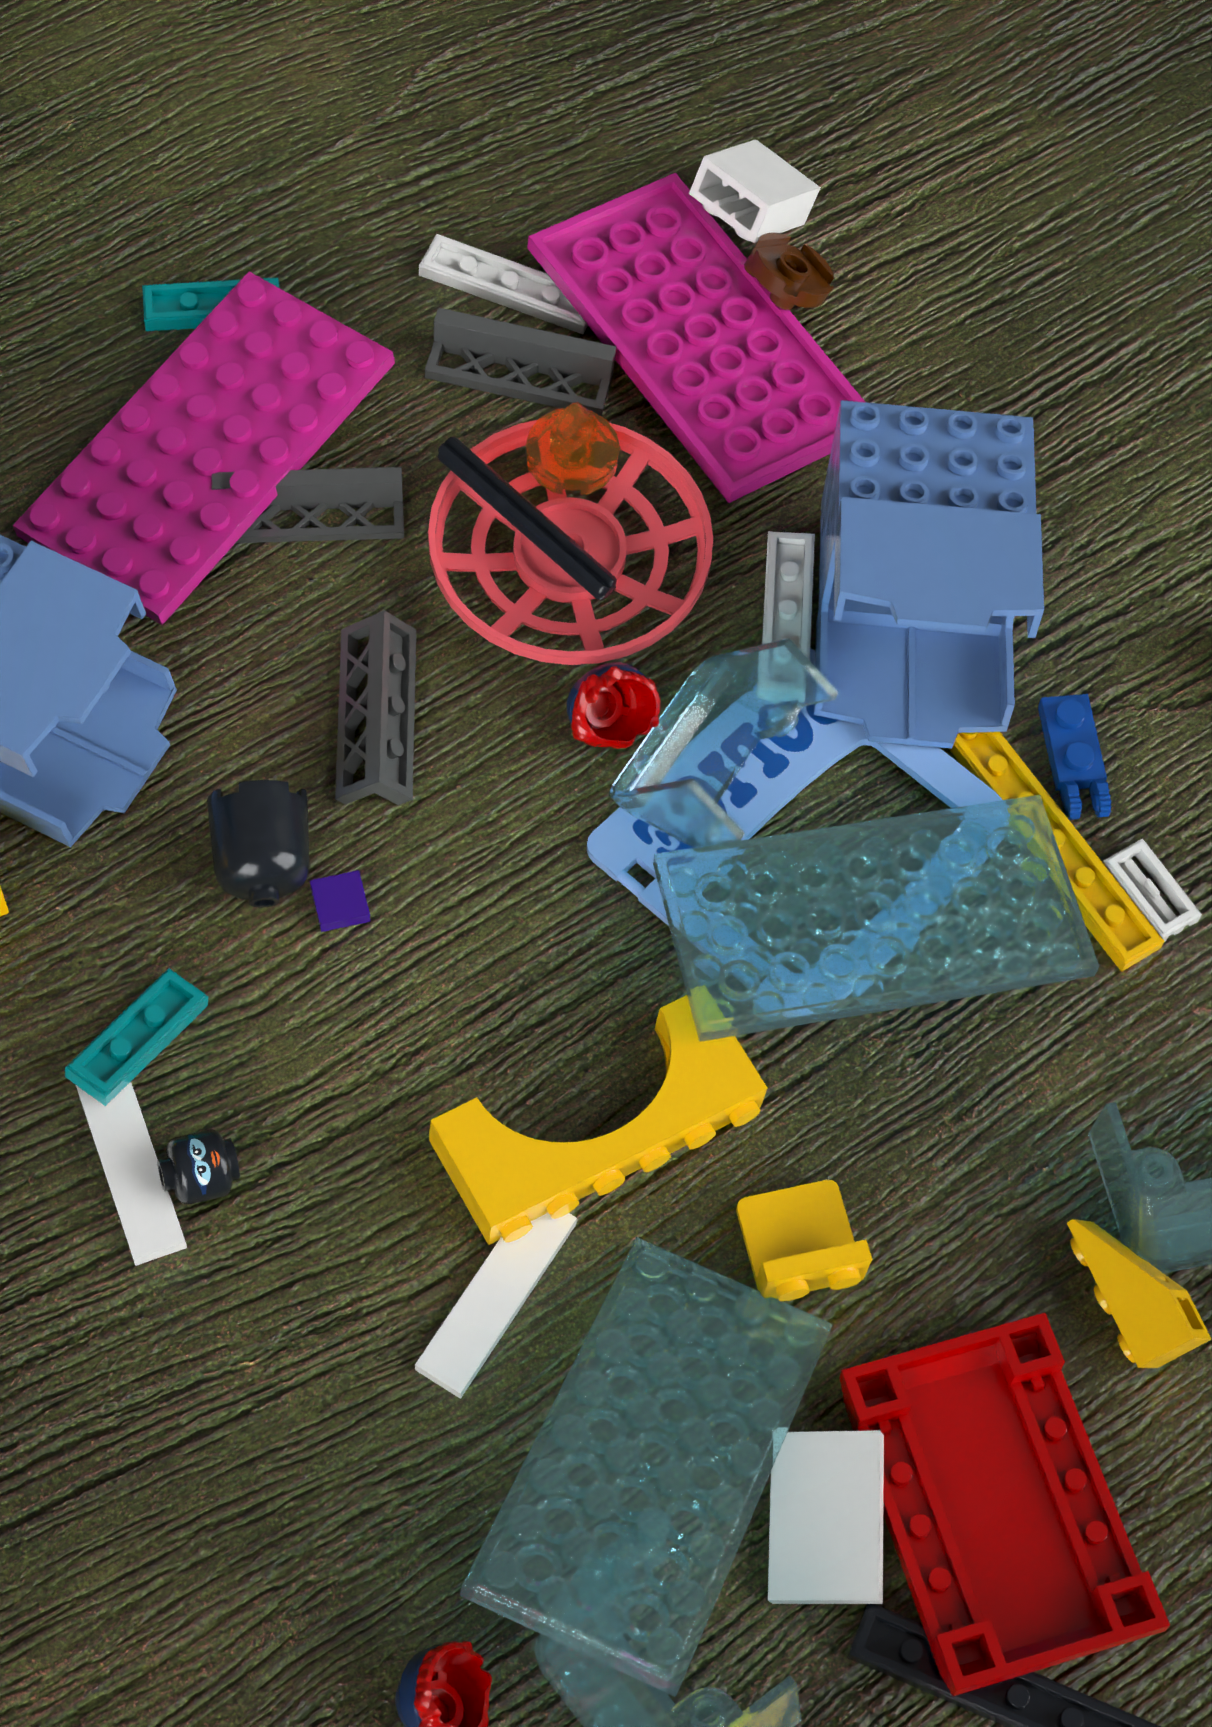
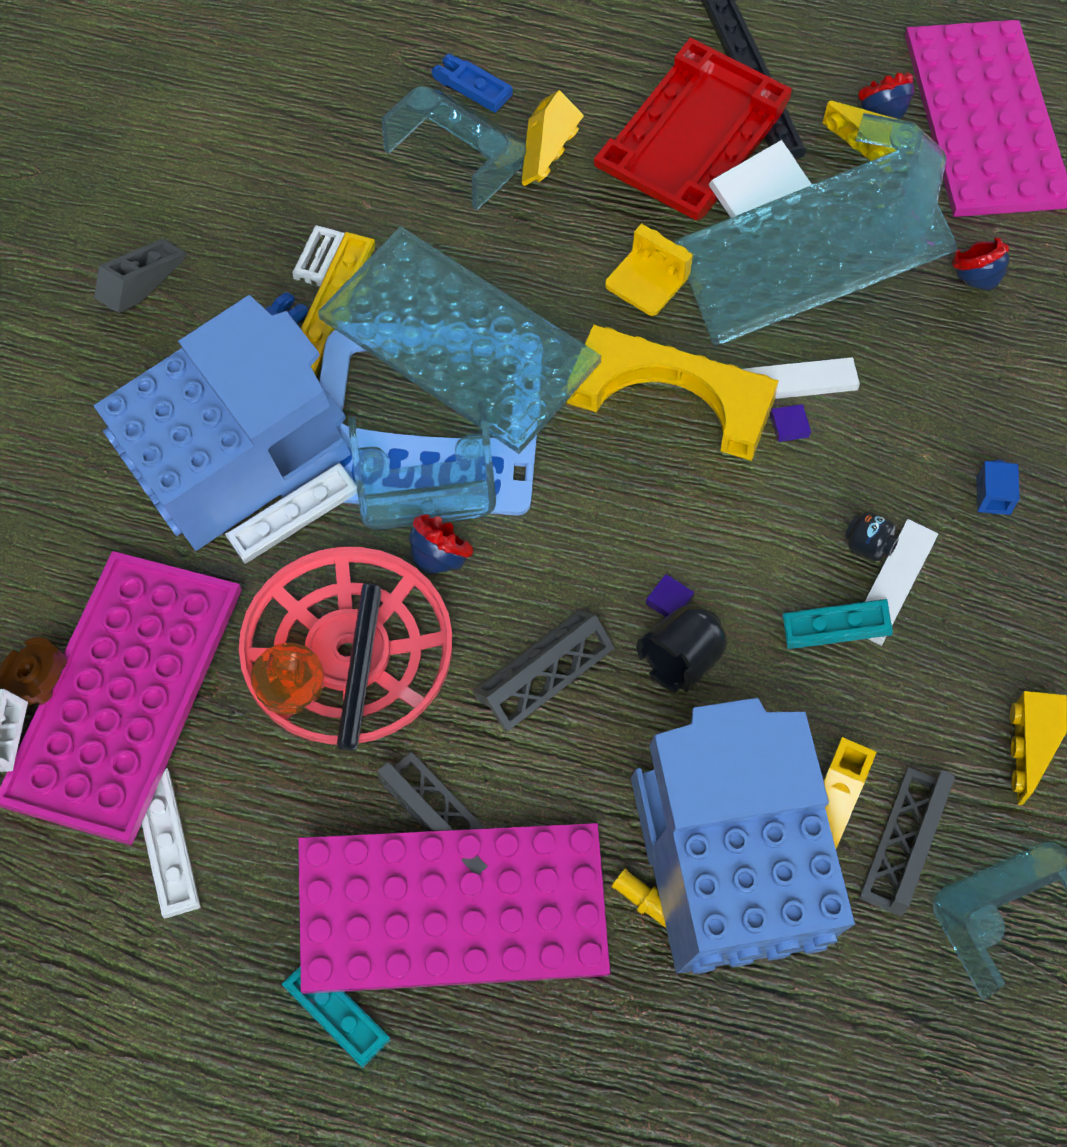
camera: 125 degrees left, 0 degrees up
dark grey fence [425,308,616,417] -> none
none -> dark purple tile [770,404,811,442]
none -> blue brick [976,460,1020,515]

